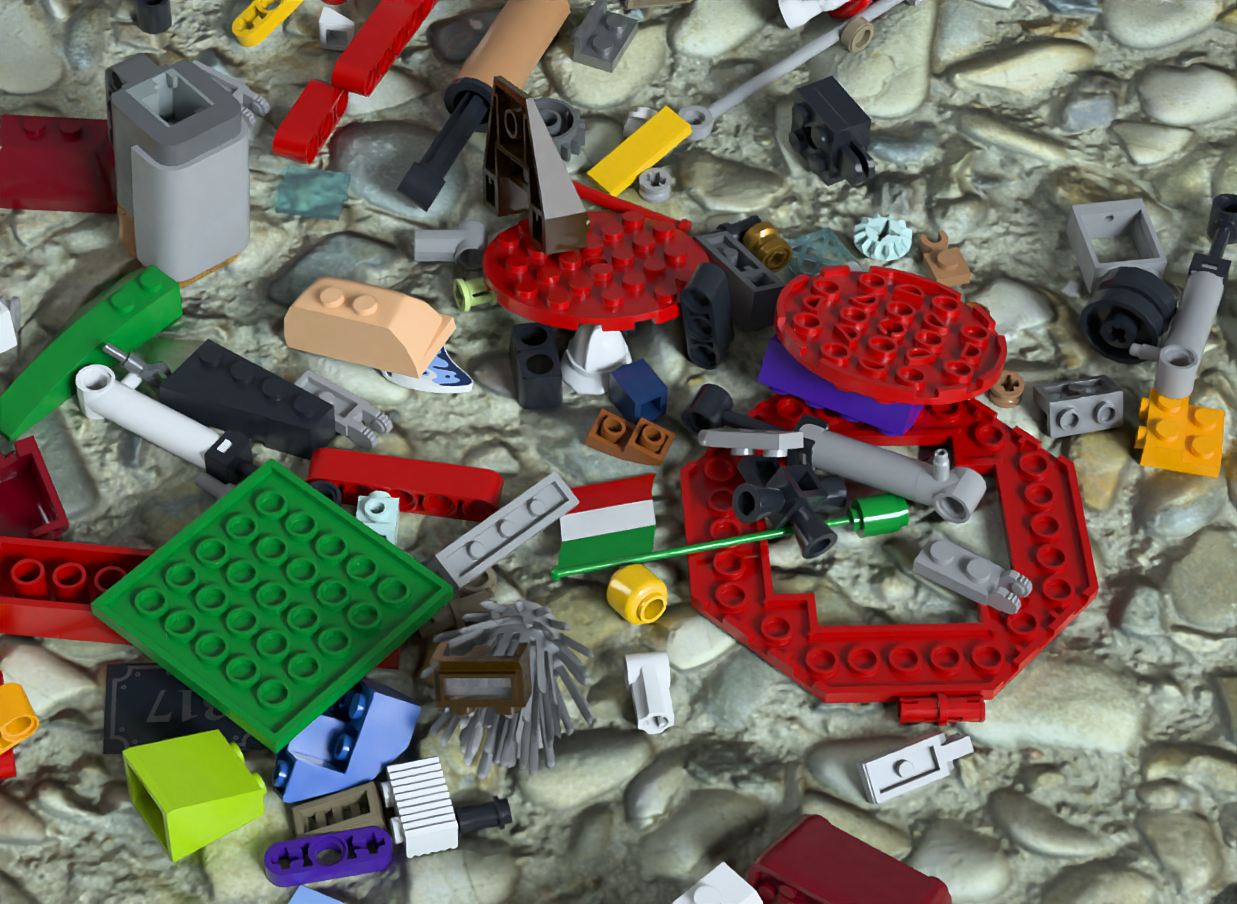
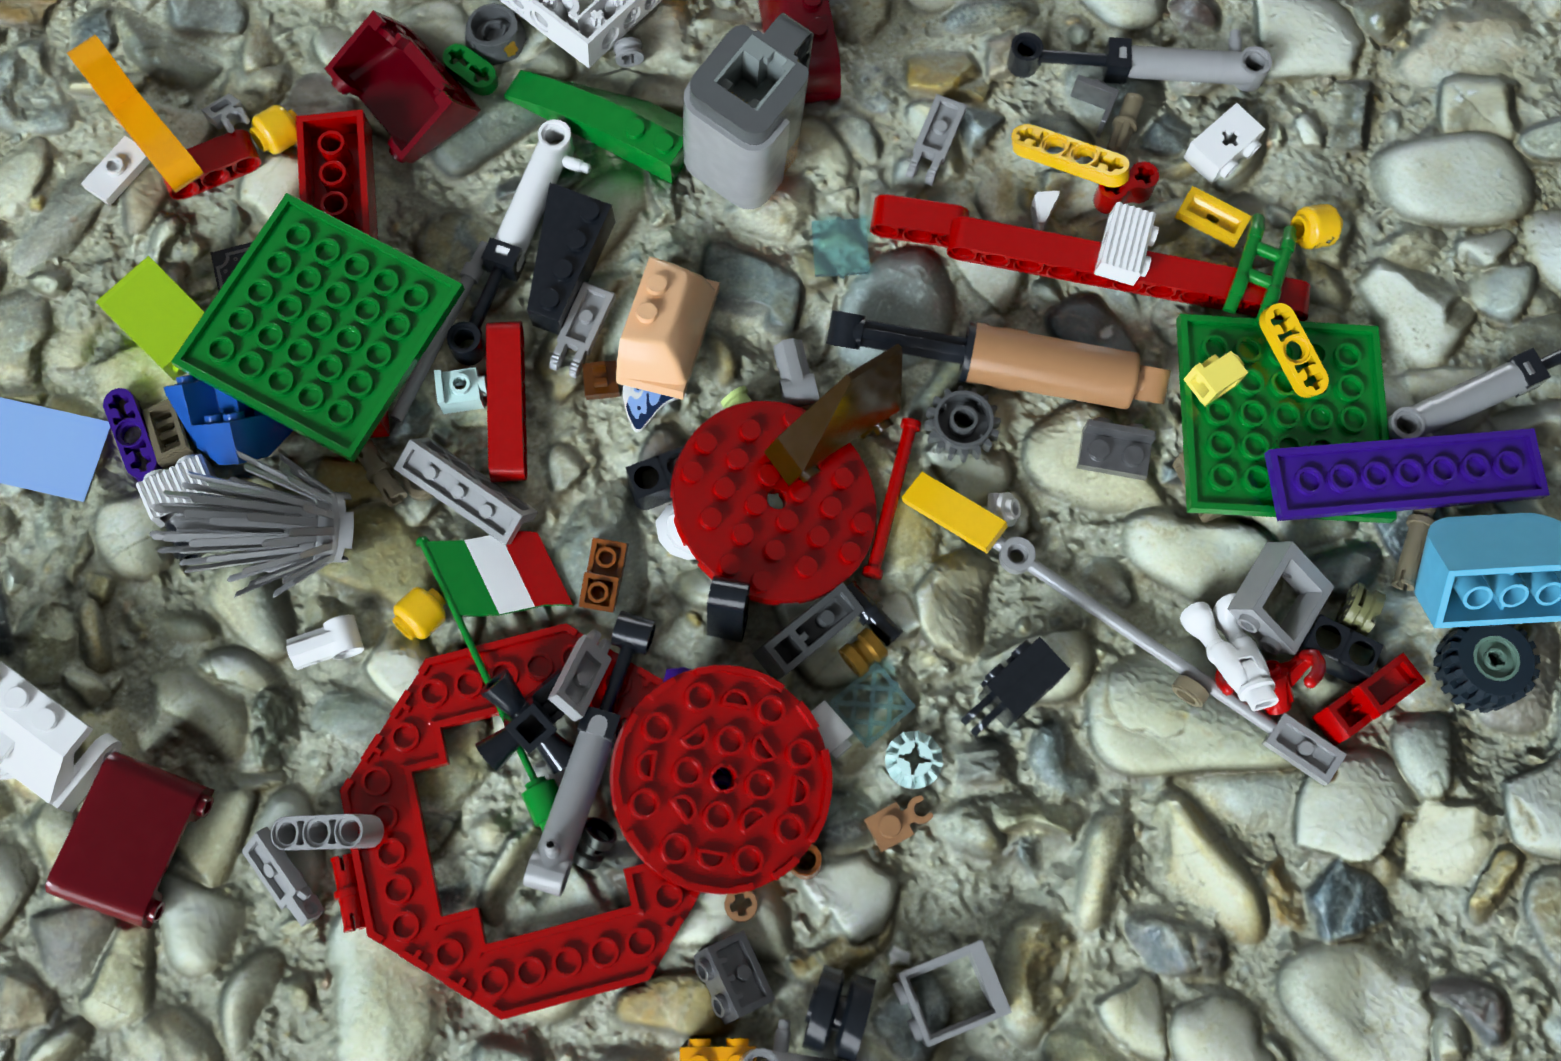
camera: 80 degrees right, 25 degrees up
dark grey hand [102,341,172,389] -> none
dark brown window [429,642,532,715] -> none
dark blue brick [609,358,668,425] -> none
light grey bush [638,168,672,204] -> none
light grey hinge [912,534,1033,615] -> none
none -> light grey beam [271,814,384,851]
none -> reddish brown tile [582,360,620,400]

